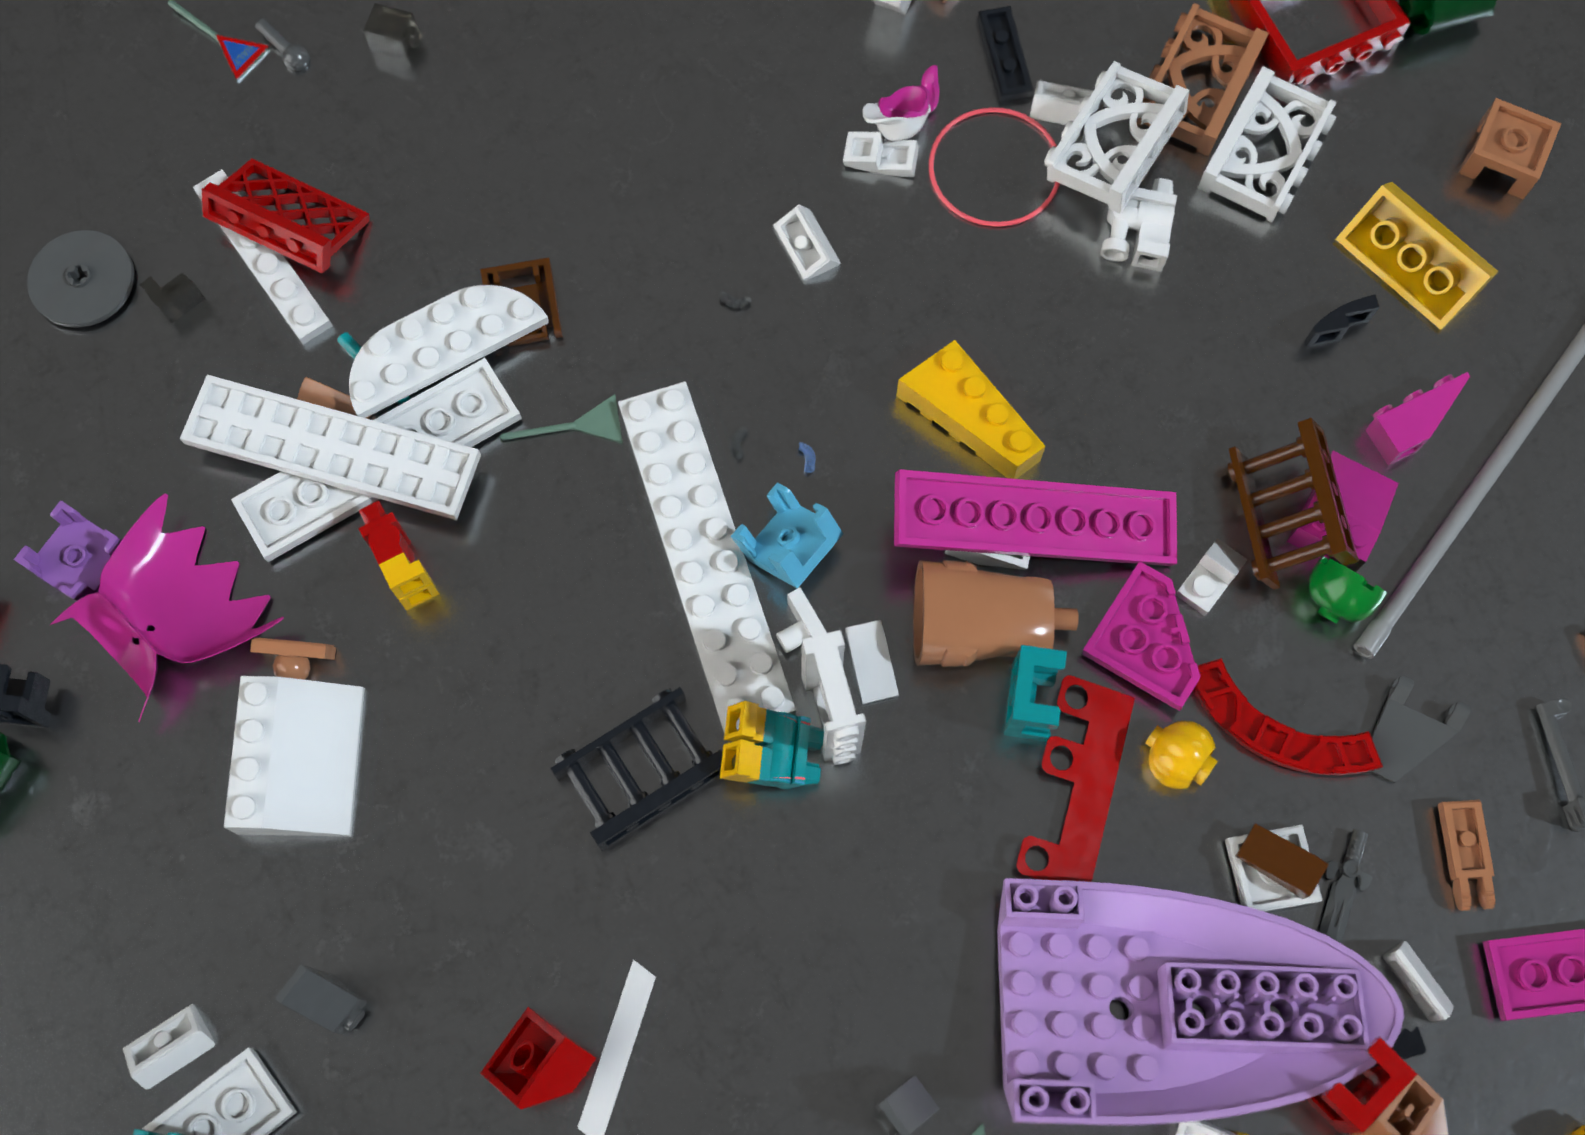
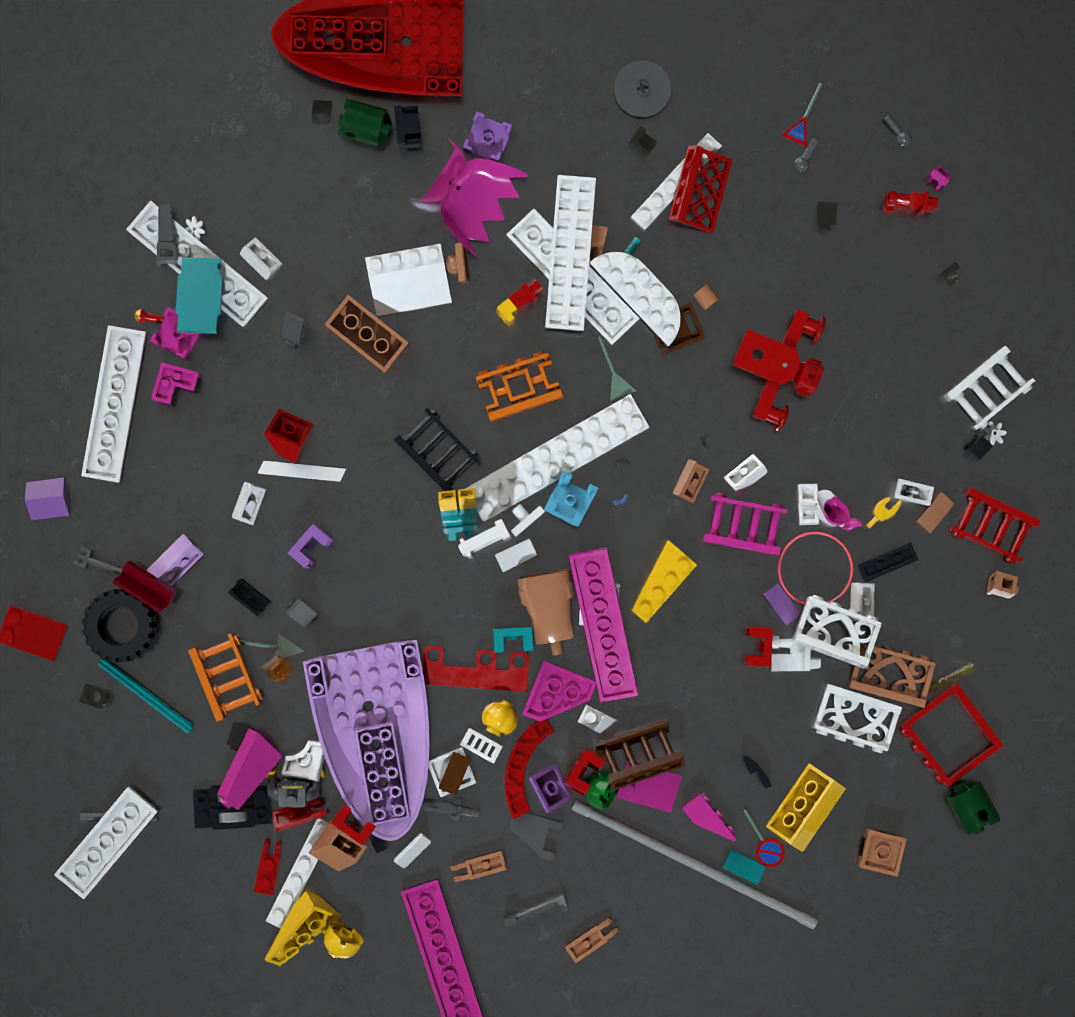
camera: 80 degrees right, 15 degrees up
none -> medium lavender panel [288,524,333,569]
none -> nougat brick [324,295,409,373]
none -> white slope [460,728,503,764]
none -> orange fence [476,351,563,422]
none -> medium lavender slope [529,763,573,813]
none -> red panel [563,749,606,796]
none -> nougat slope [673,459,710,504]
none -> nougat brick [693,284,720,311]
none -> dark pink fence [702,493,788,556]
none -> teal slope [722,850,766,885]
none -> red piece [732,309,826,431]
none -> piece [743,809,785,867]
none -> red panel [745,627,773,667]
none -> medium lavender slope [763,583,800,625]
none -> yellow hand [866,497,902,529]

